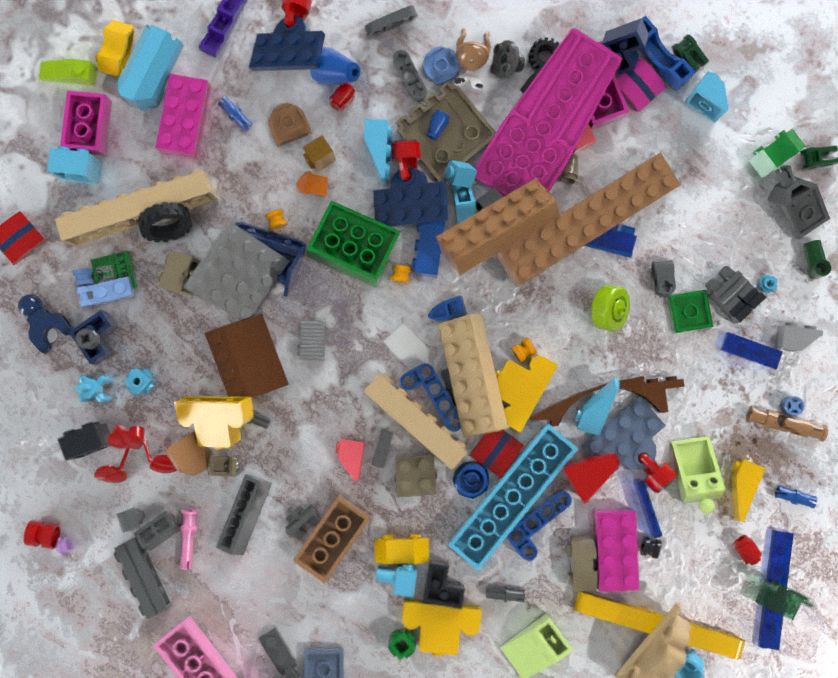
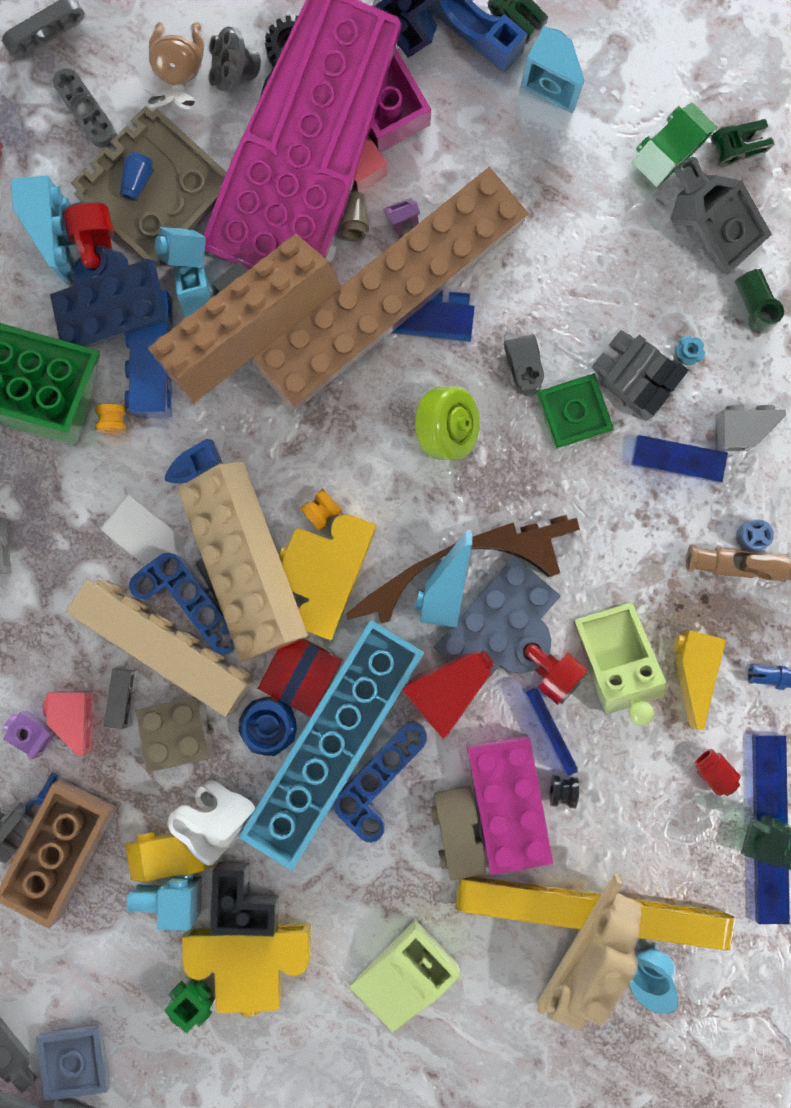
camera: 10 degrees left, 0 degrees up
medium blue tile [423,47,460,85] -> none
dark grey axle [486,586,525,602] -> none
dark pink slope [616,57,667,112] -> none
none -> medium lavender brick [3,711,56,759]
none -> blue hand [25,773,58,812]
none -> white piece [168,780,255,865]
none -> medium lavender tile [383,198,420,236]

